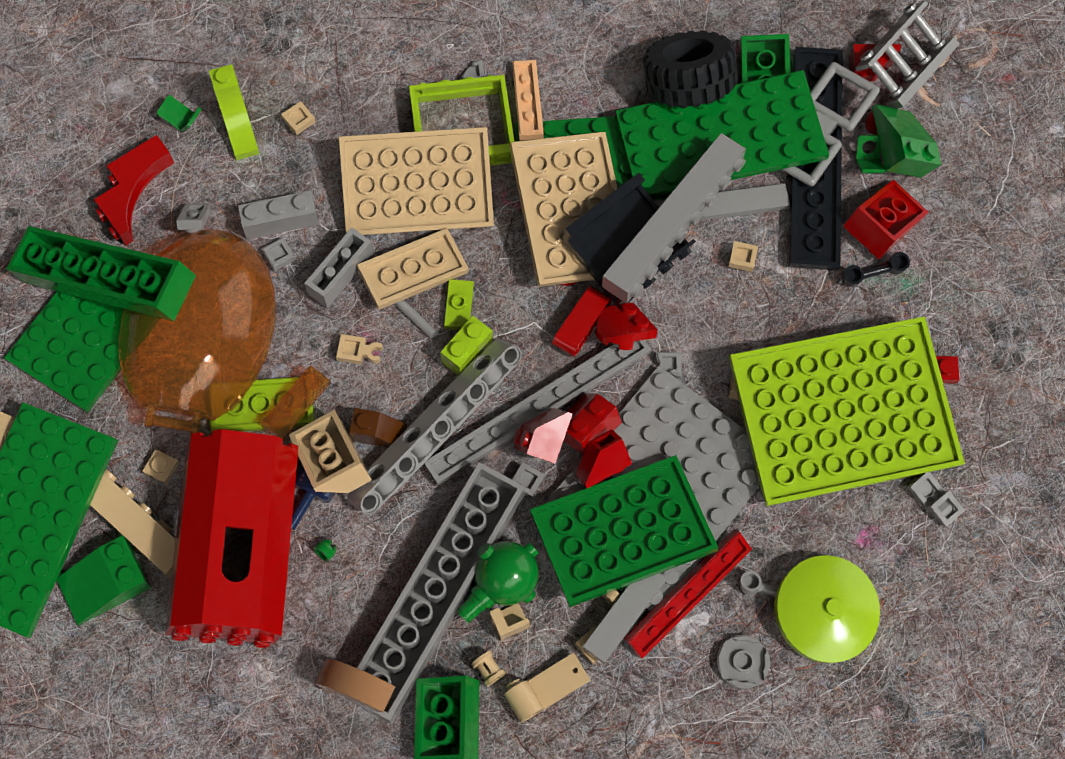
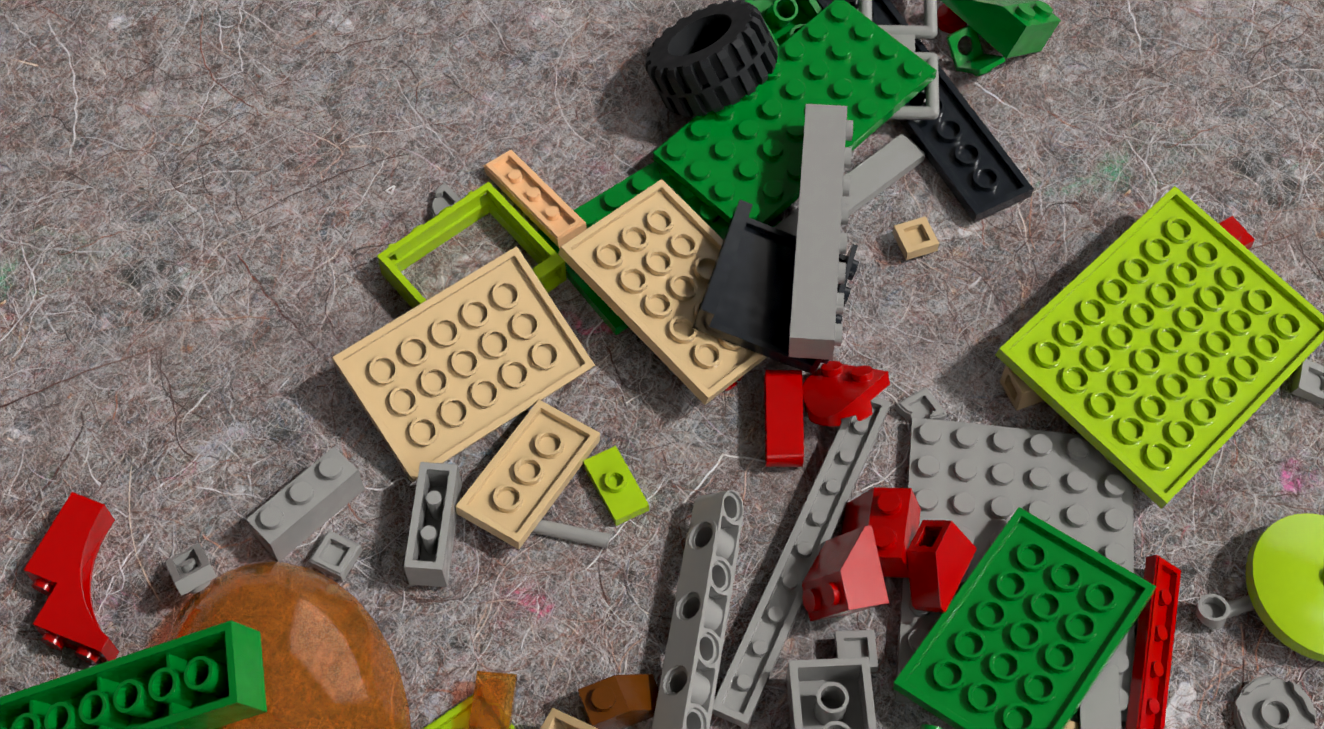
camera: 30 degrees left, 10 degrees down
green bracket [156,95,202,133] -> none
lime arch [208,64,260,161] -> none
tan plate [281,101,316,136] -> none
tan plate [336,334,383,365] -> none
lime piece [440,316,493,376] -> none
black bar [842,252,910,287] -> none
red slope [843,179,929,259] -> none

